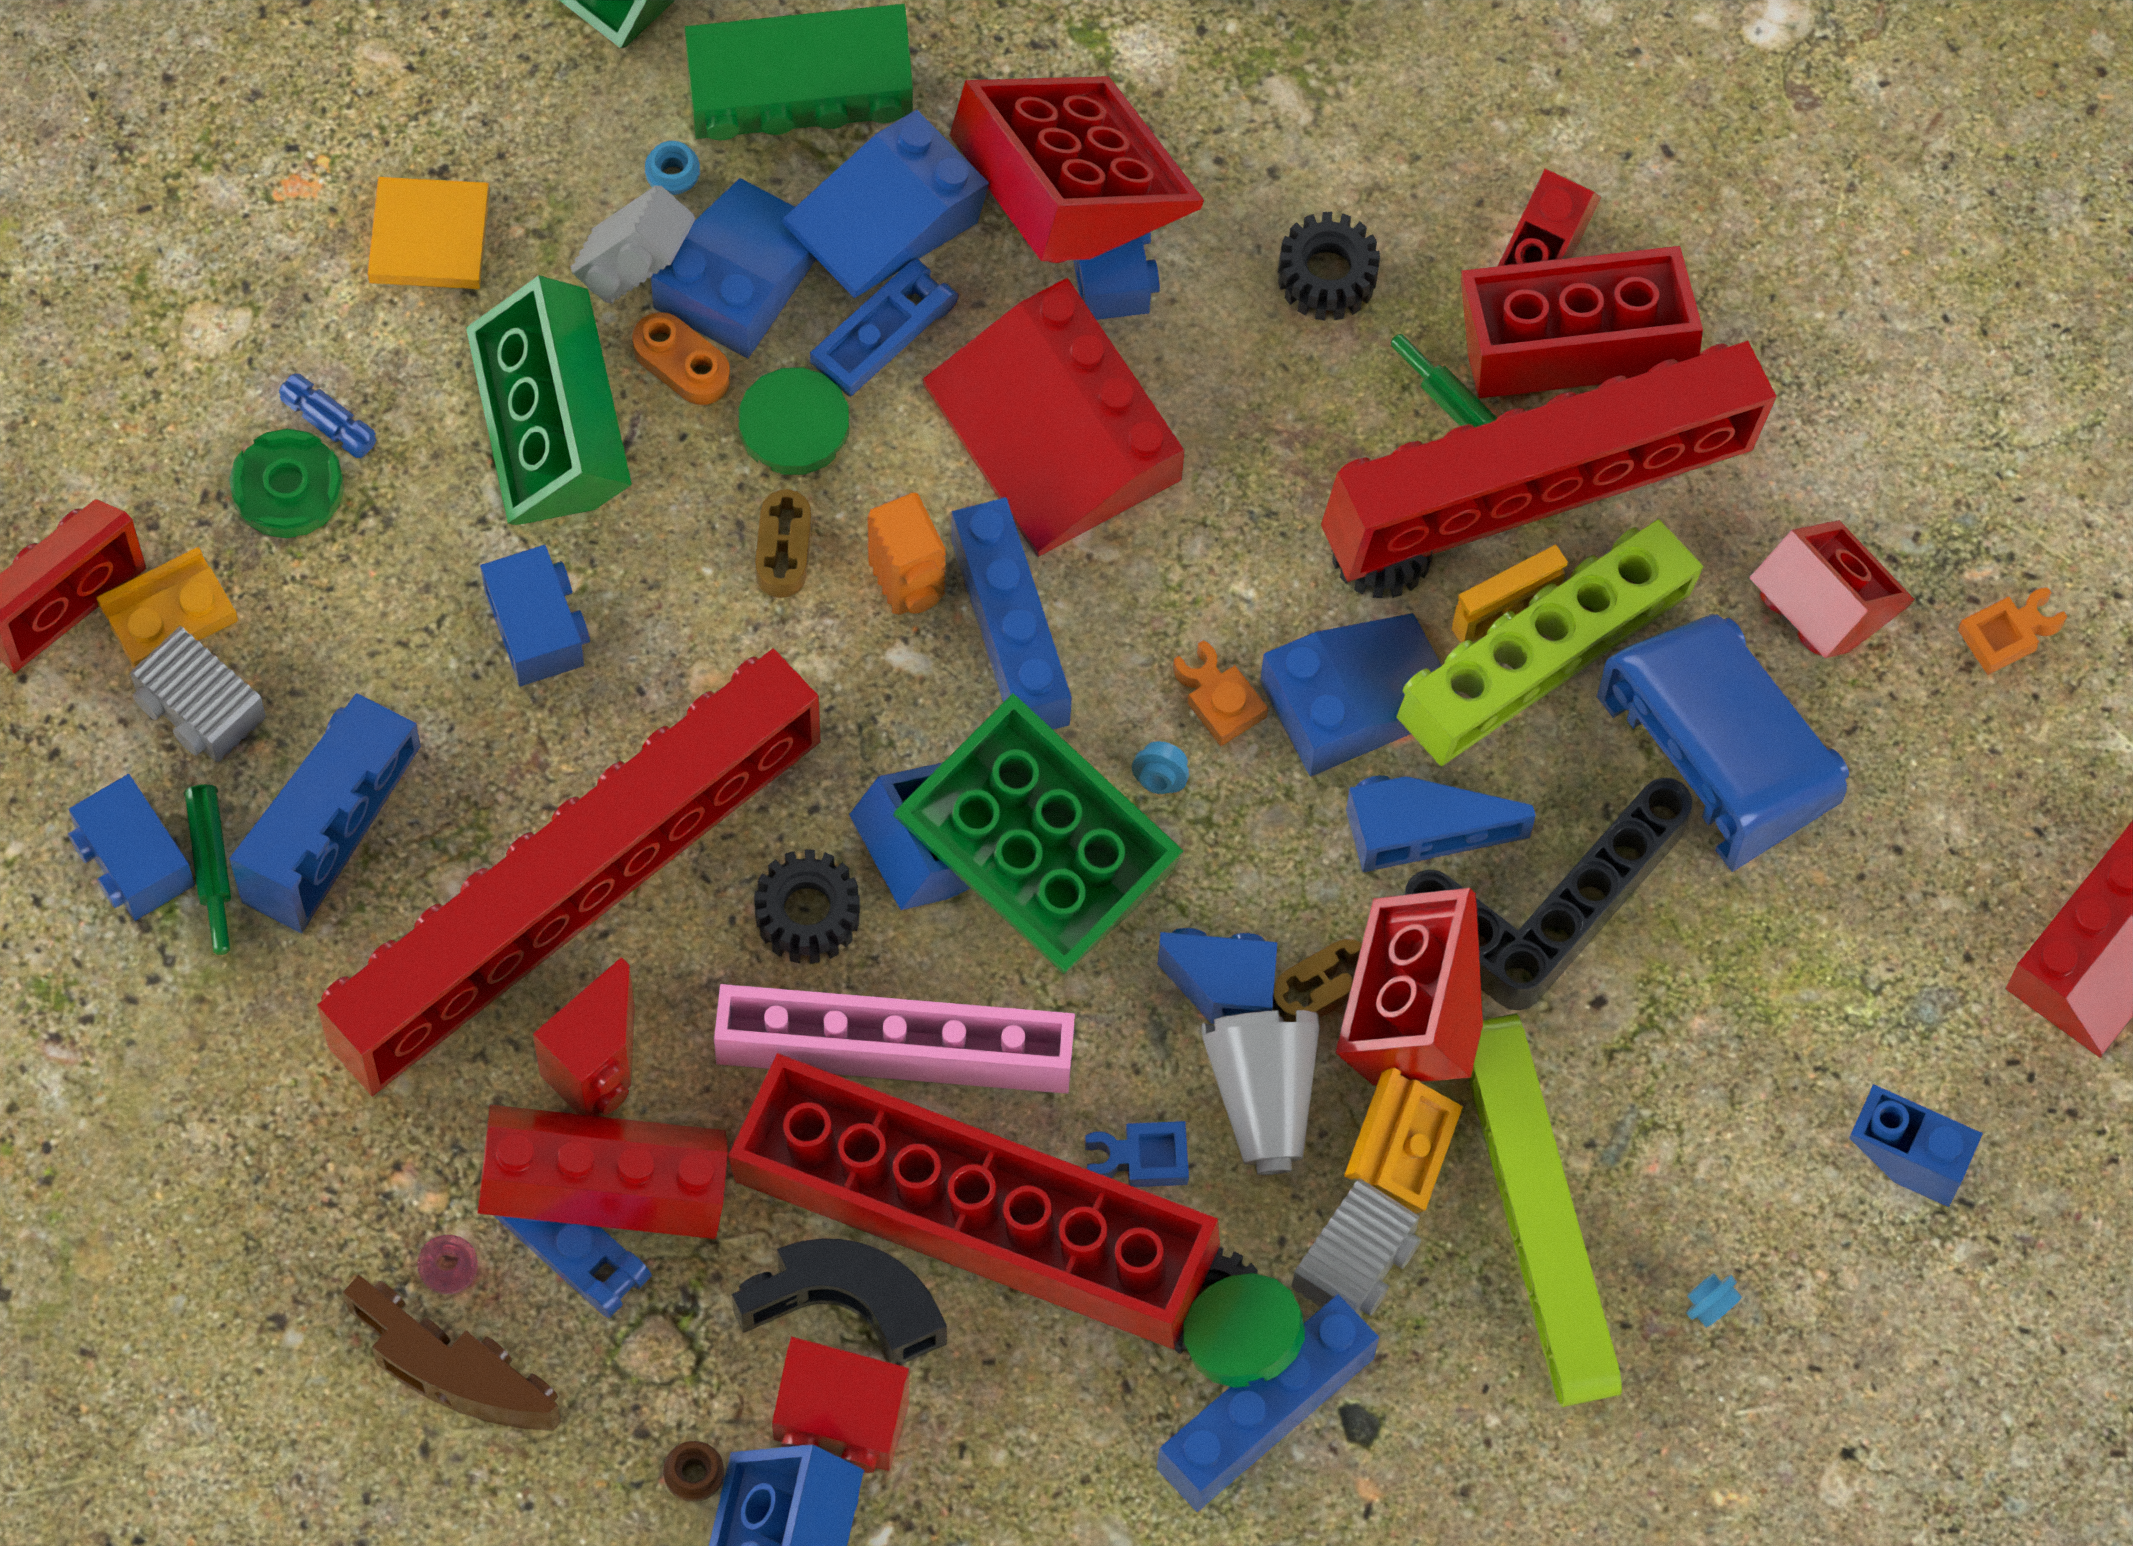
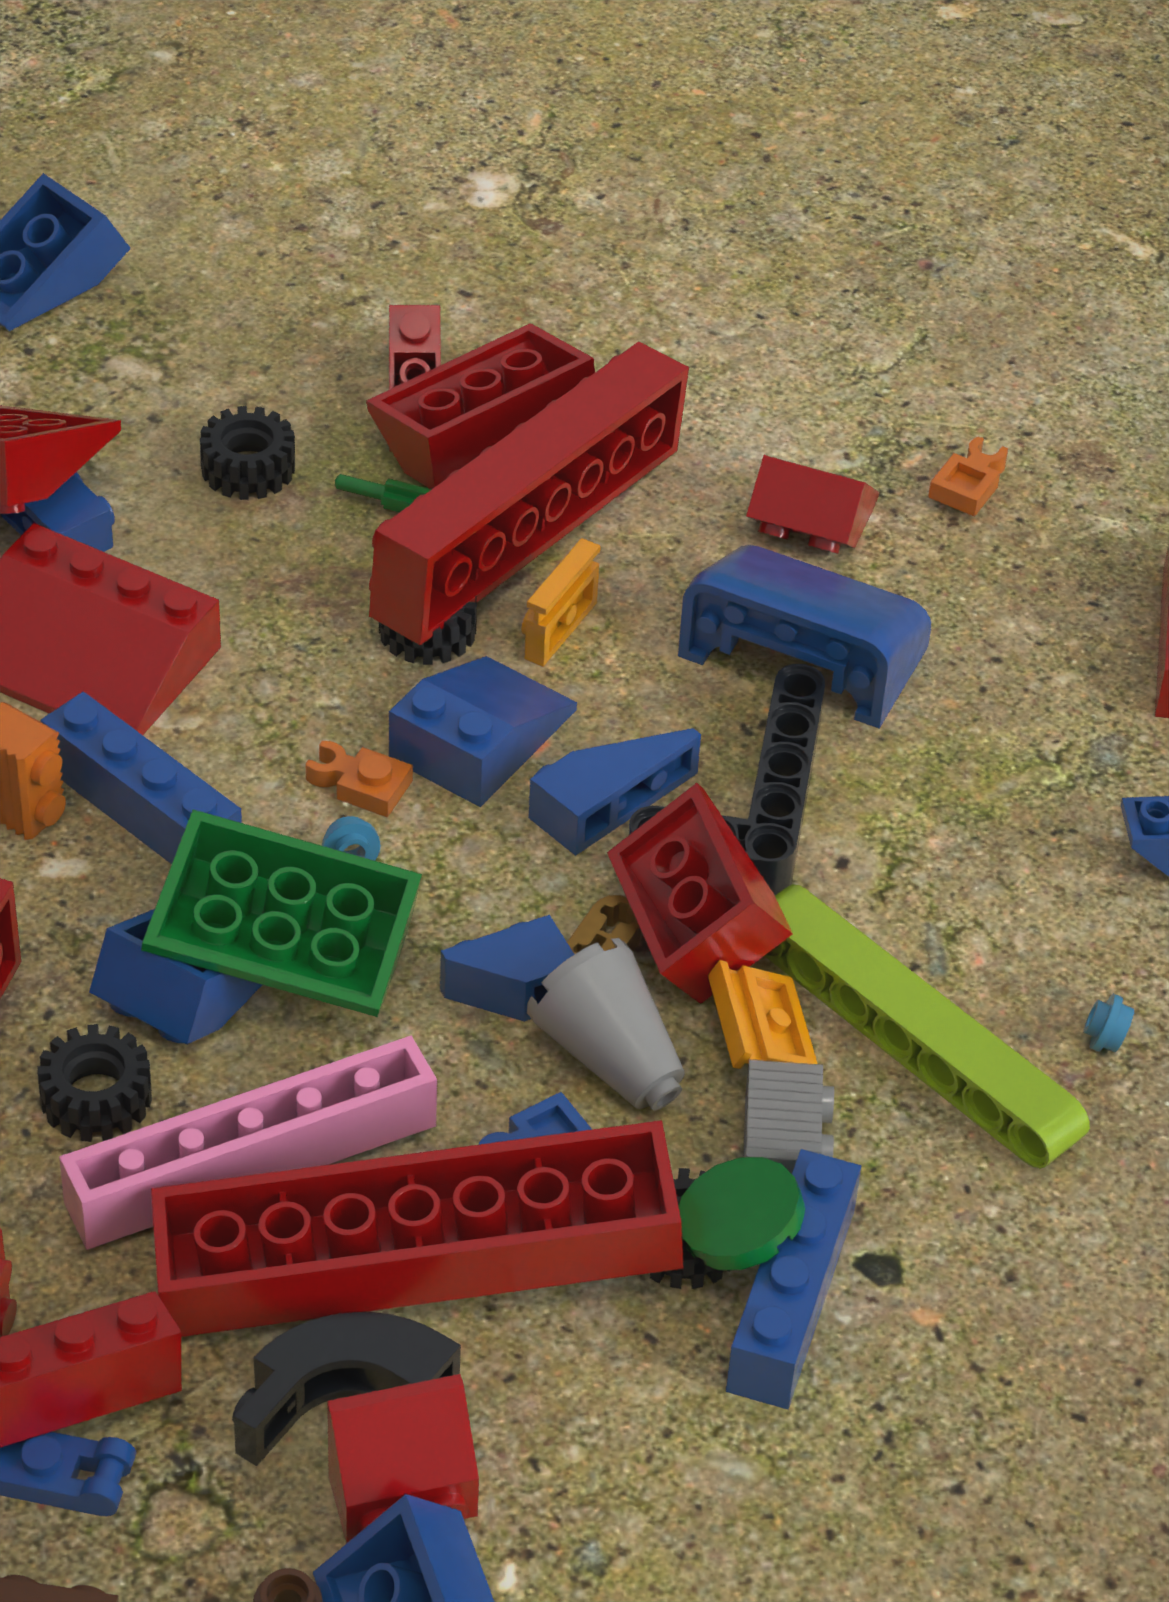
camera: 30 degrees left, 20 degrees down
lime brick [1396,518,1704,767] -> none

